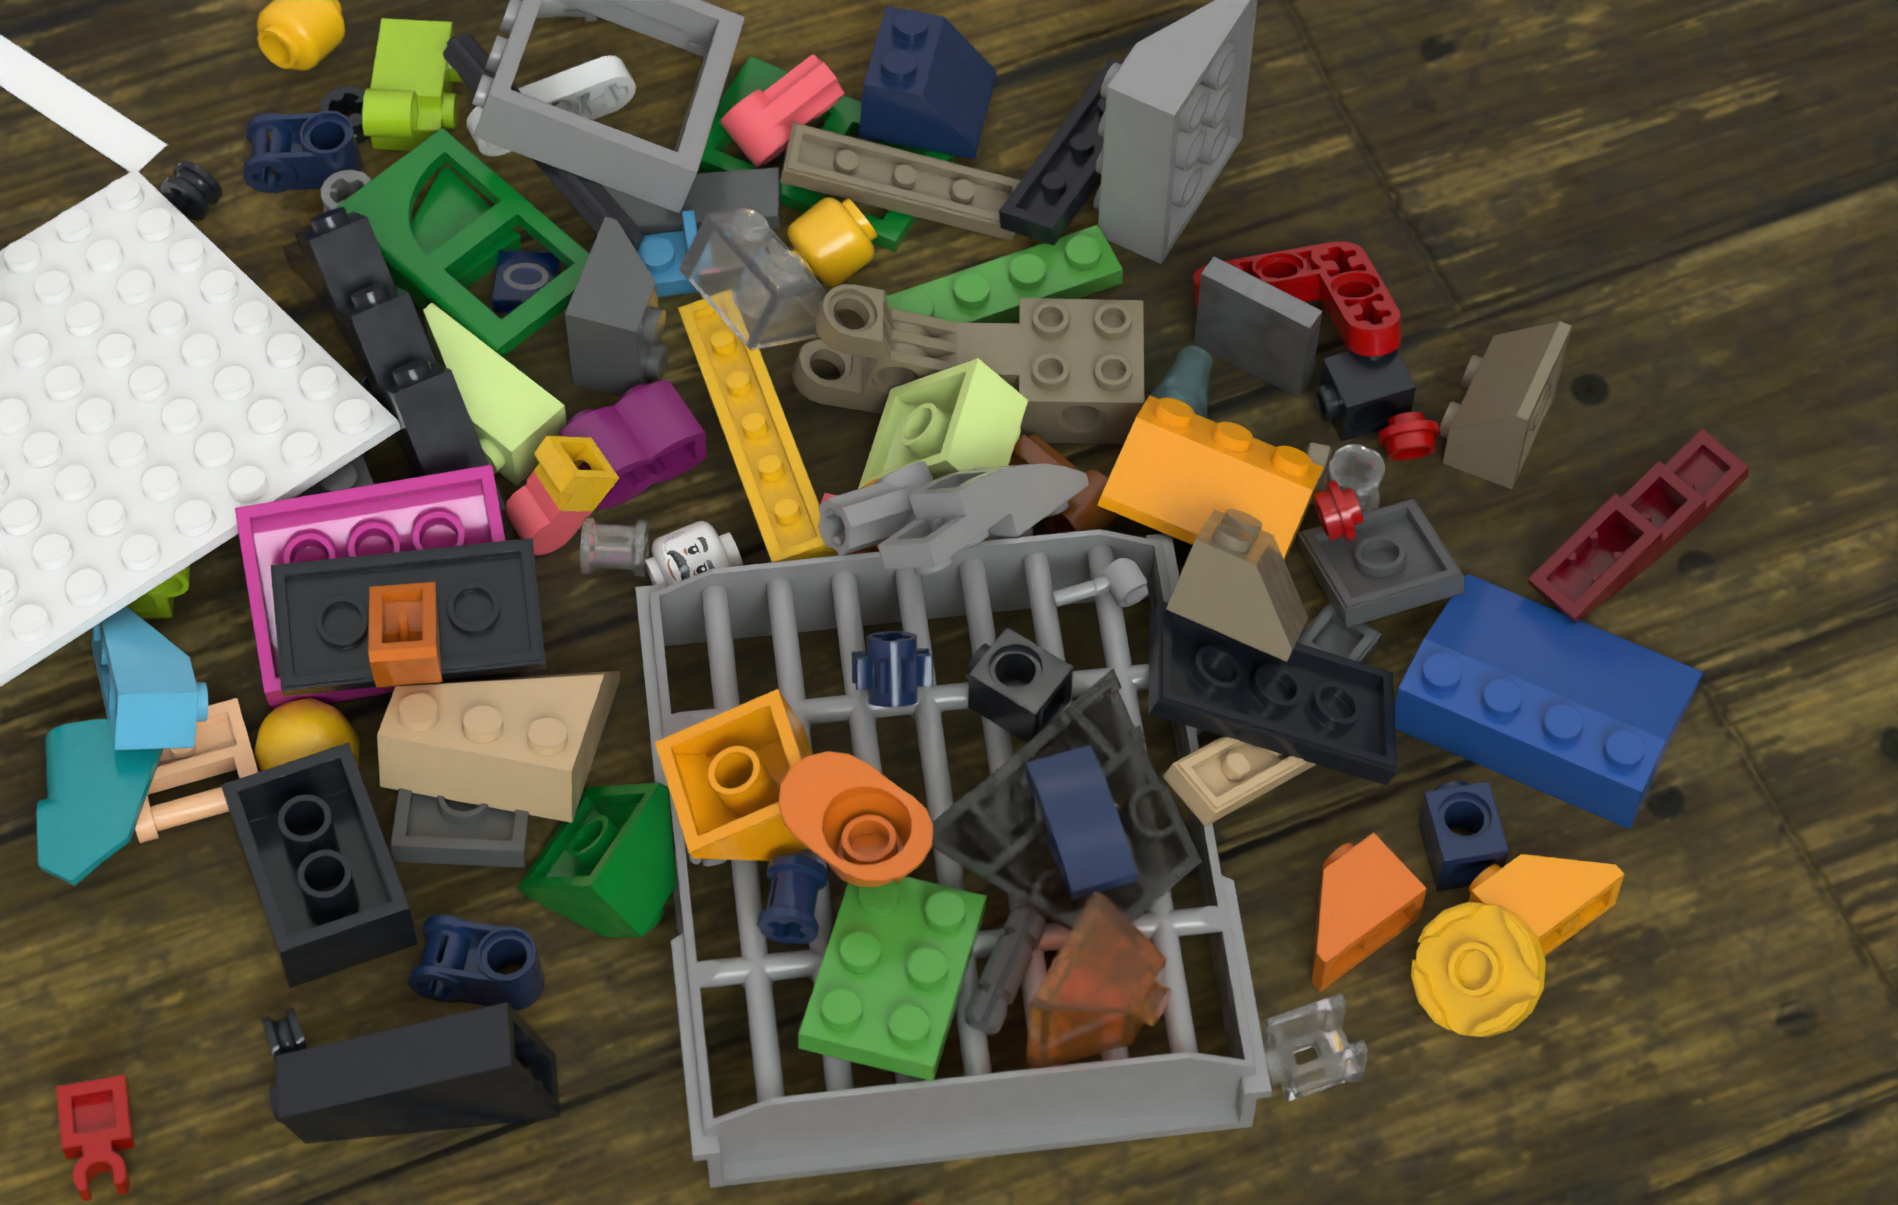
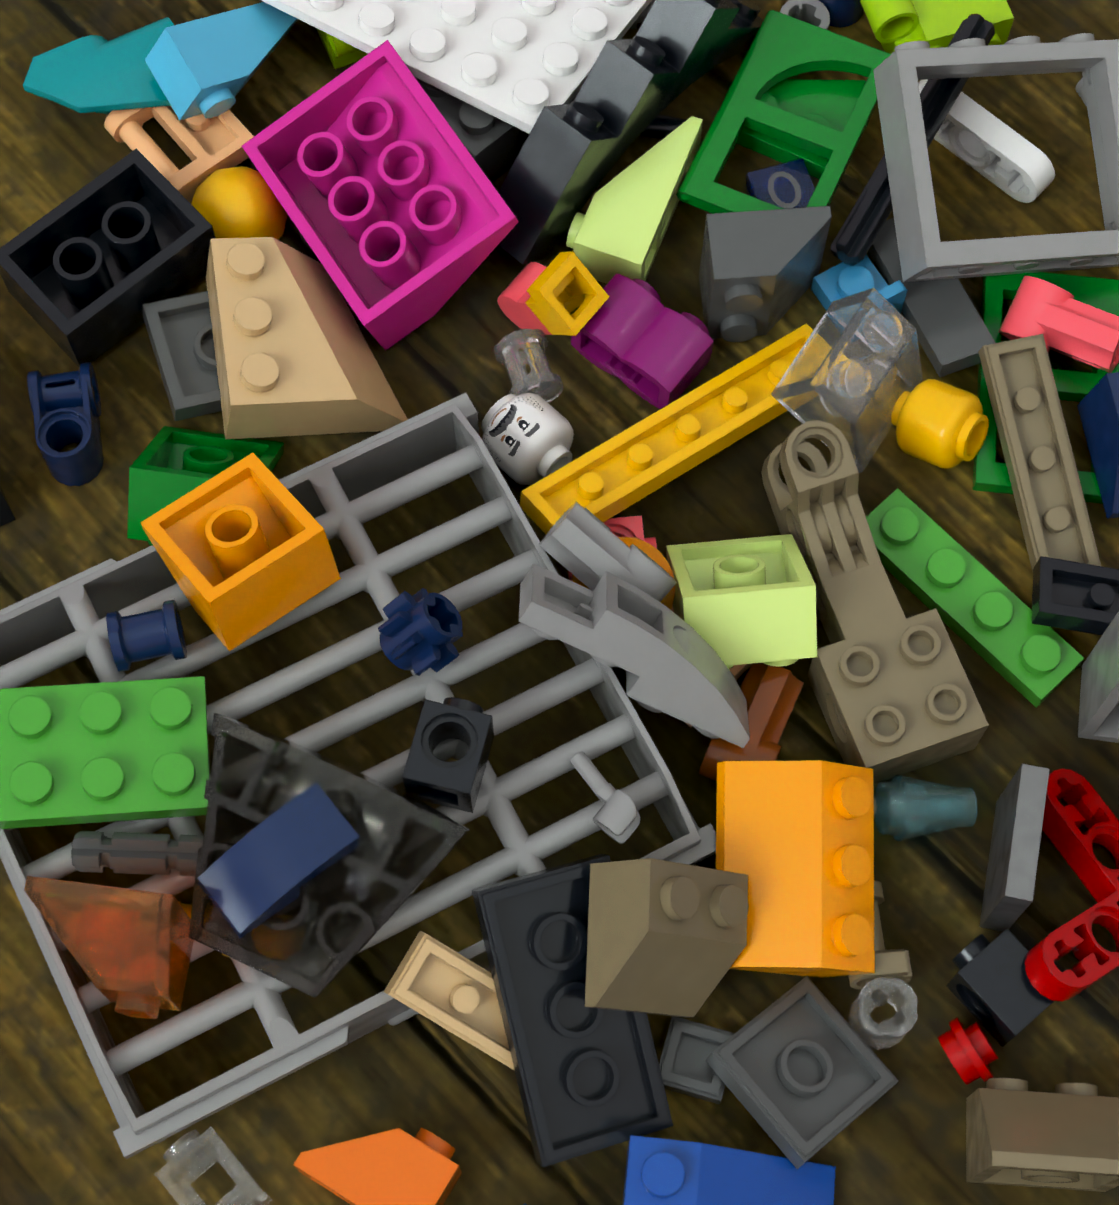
camera: 70 degrees right, 10 degrees up
black tile [270,538,546,697] -> none
orange slope [368,582,442,688] -> none
orange piece [778,751,933,887] -> none
red plate [1313,480,1364,542] -> none

